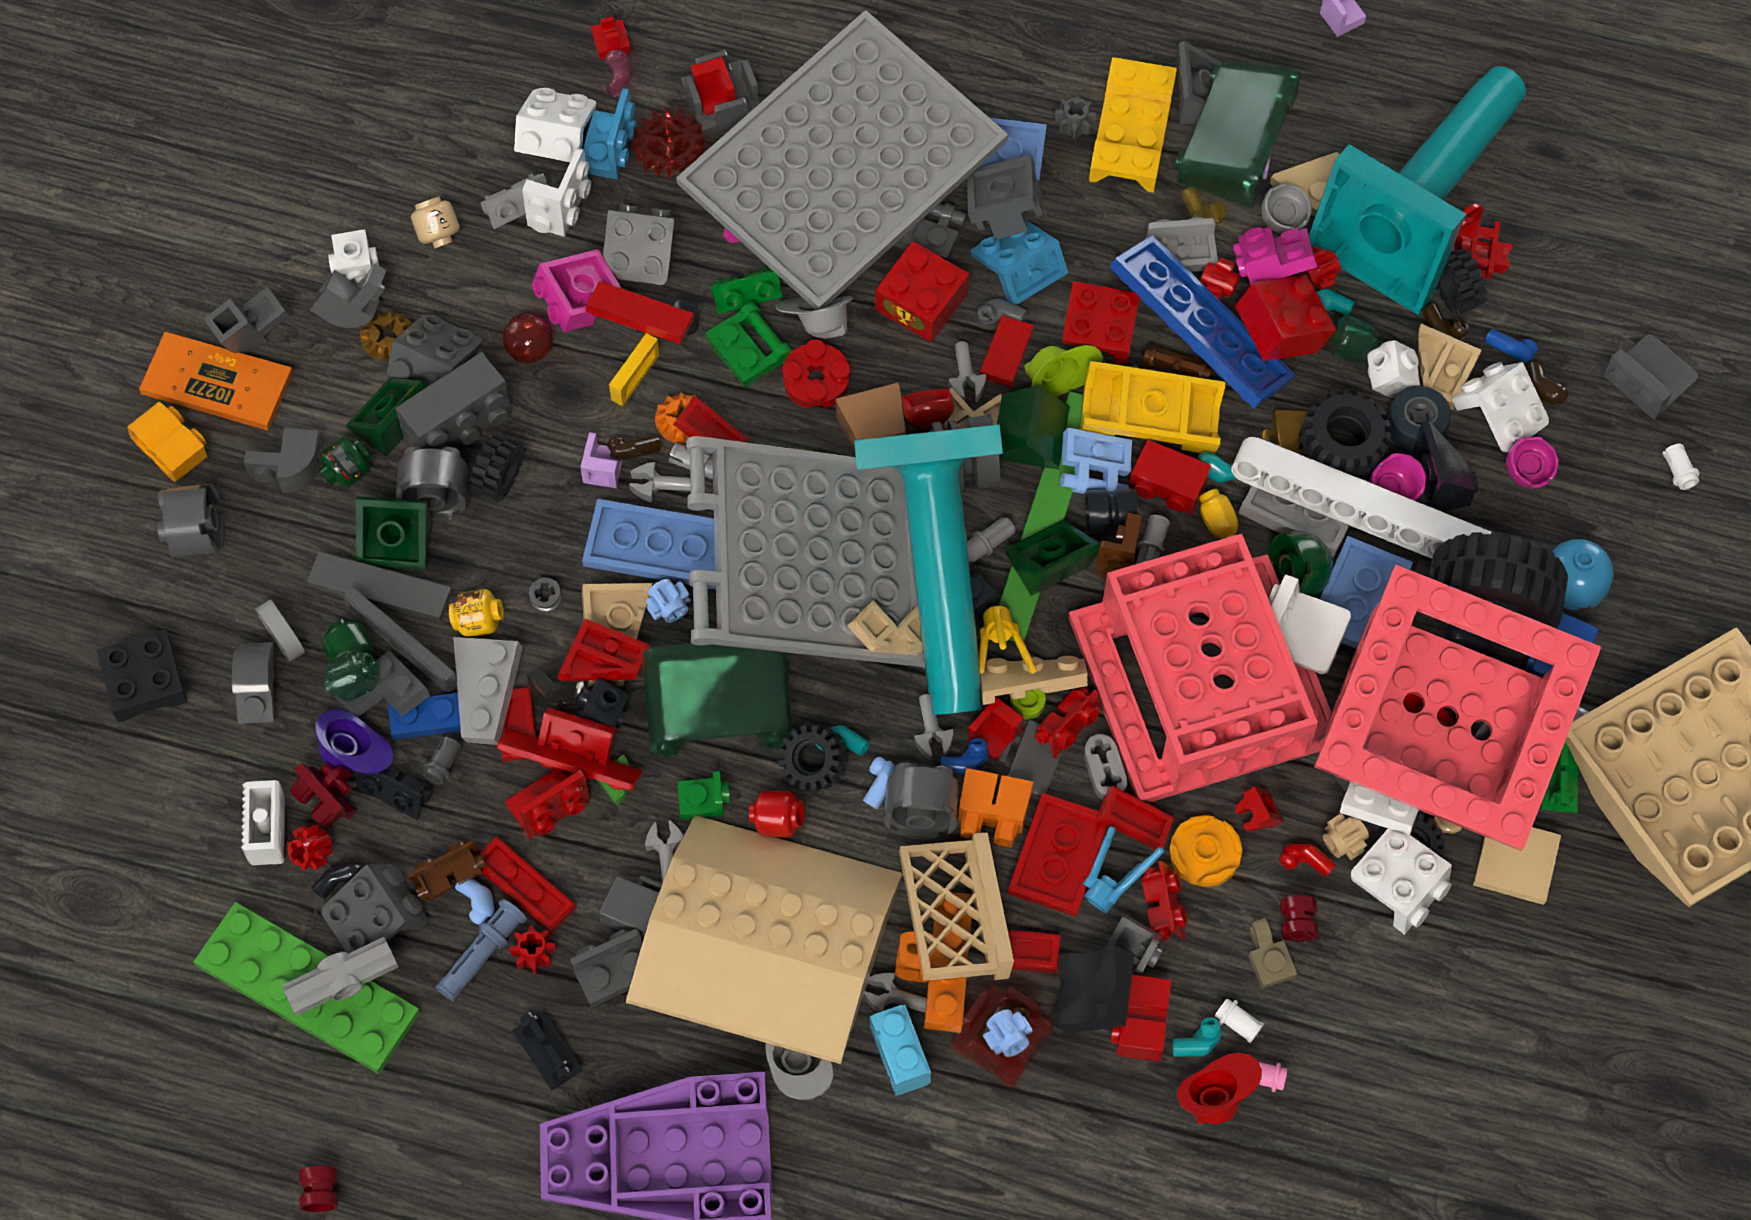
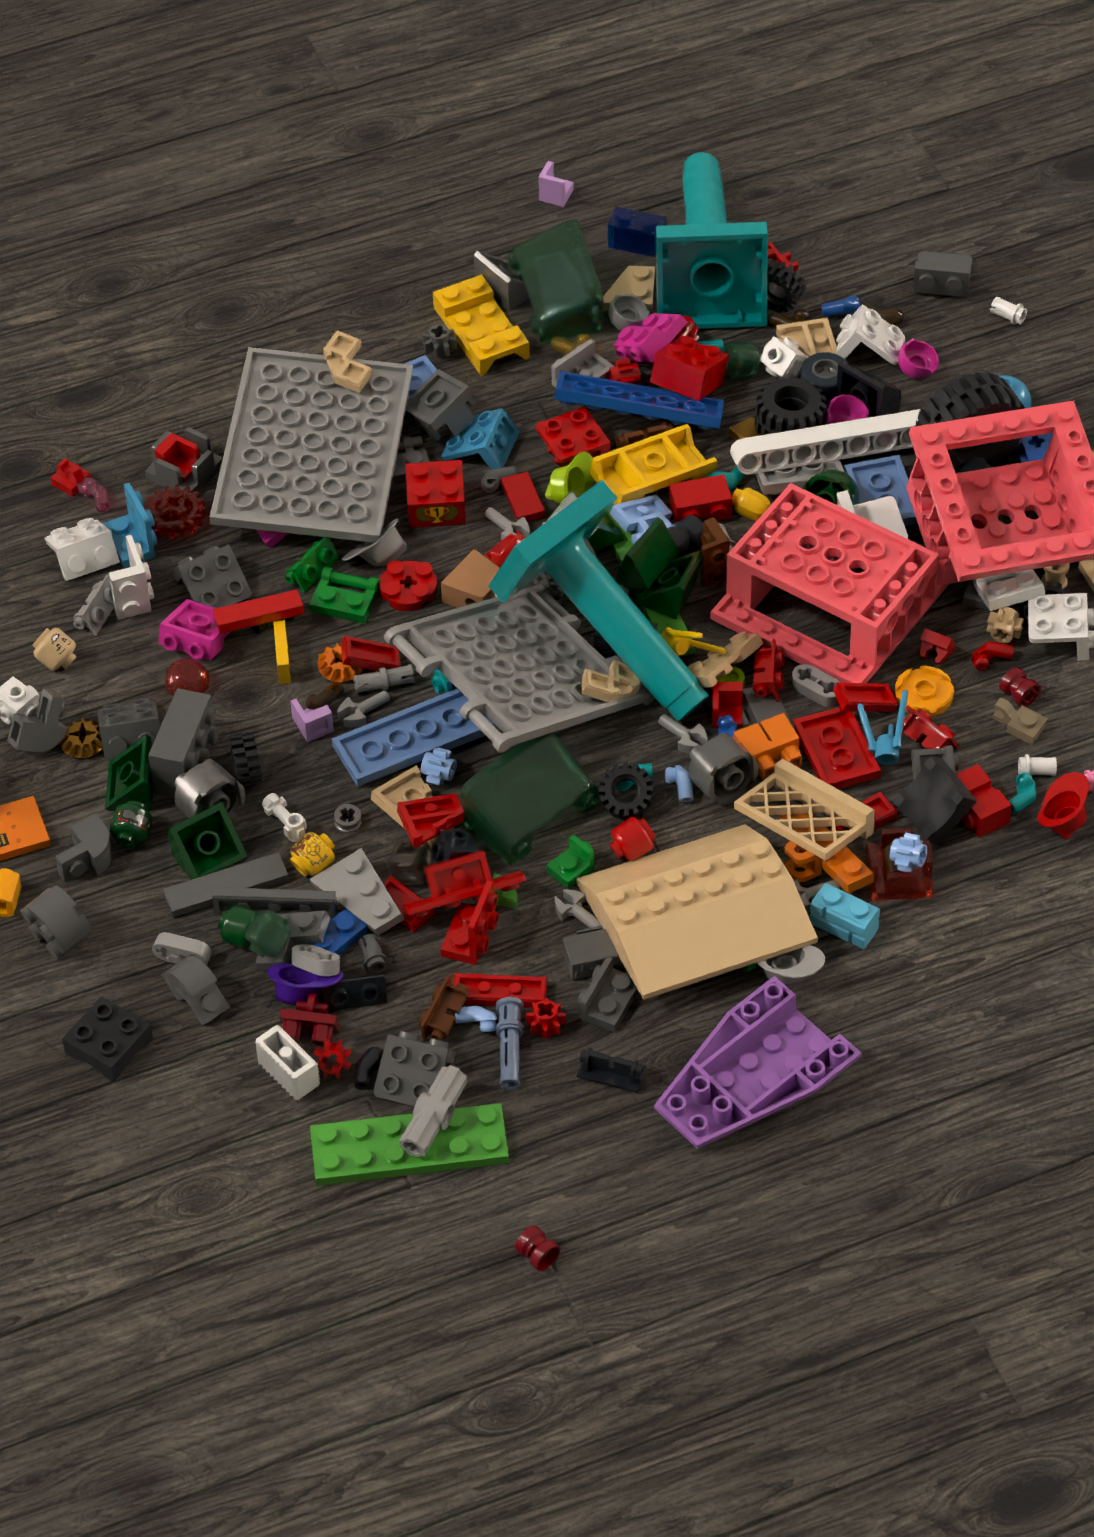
camera: 35 degrees left, 15 degrees down
none -> white bar [262,793,307,842]
none -> light grey beam [291,944,340,976]
none -> tan tile [324,330,373,393]
none -> clear blue brick [608,206,667,257]
none -> dark green slope [615,517,680,589]

